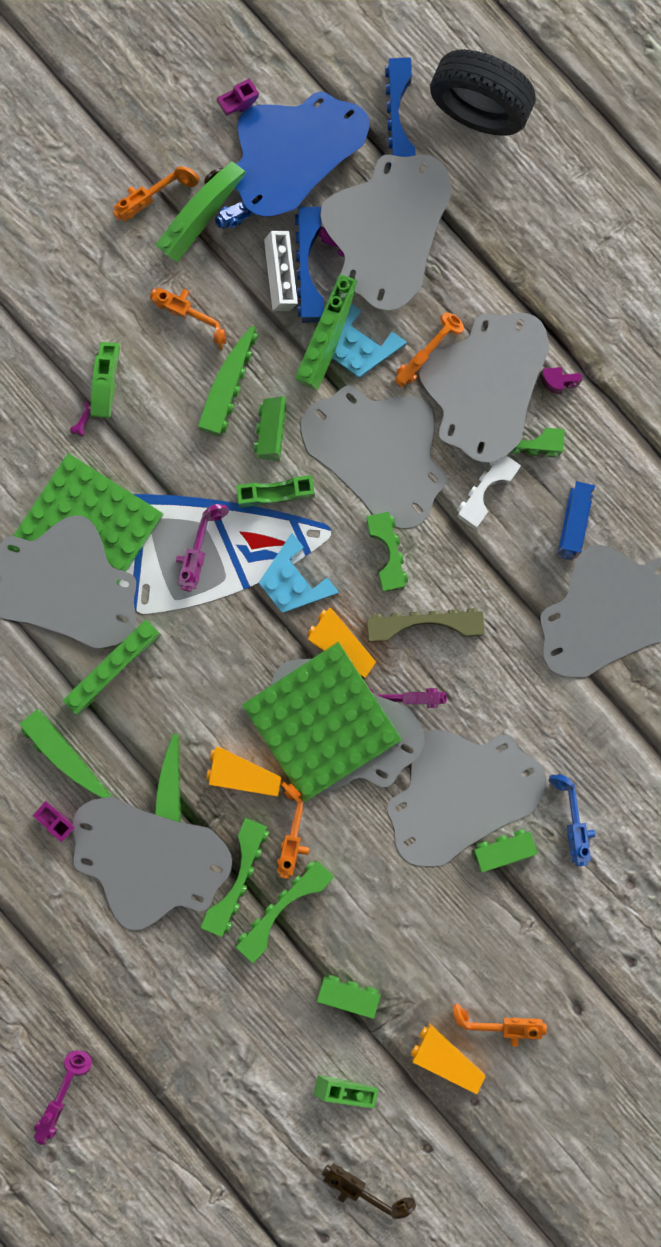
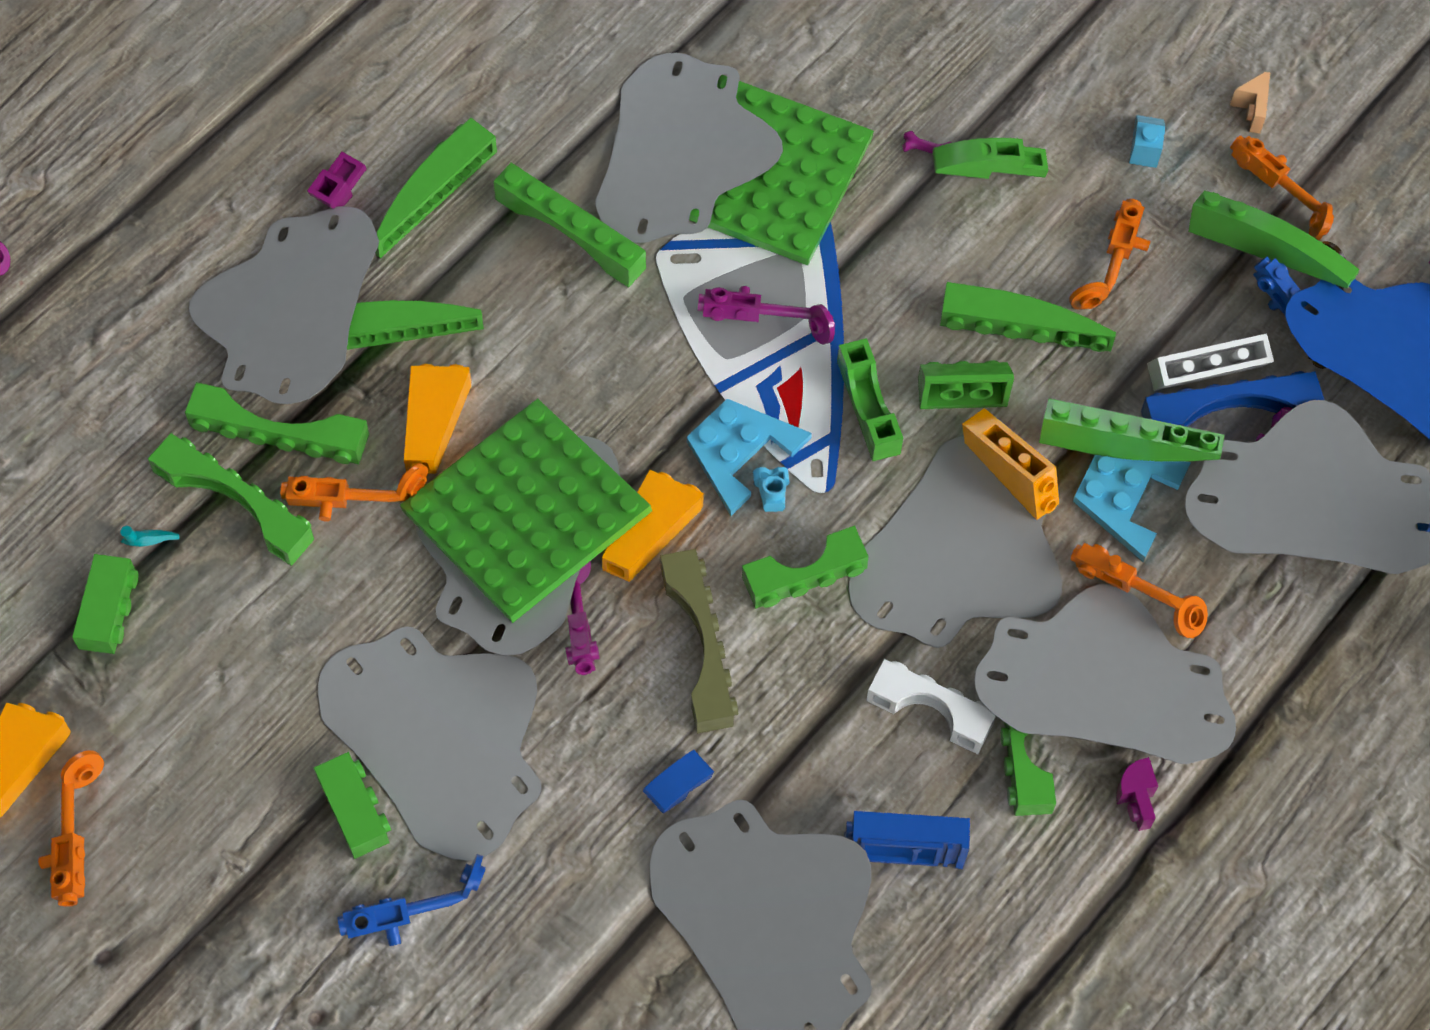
camera: 80 degrees right, 20 degrees down
none -> teal bar [120,526,180,547]
none -> blue slope [643,750,714,814]
none -> medium azure plate [753,467,790,512]
none -> light orange slope [962,408,1059,520]
none -> medium azure slope [1129,115,1165,168]
none -> light nougat slope [1230,72,1270,133]

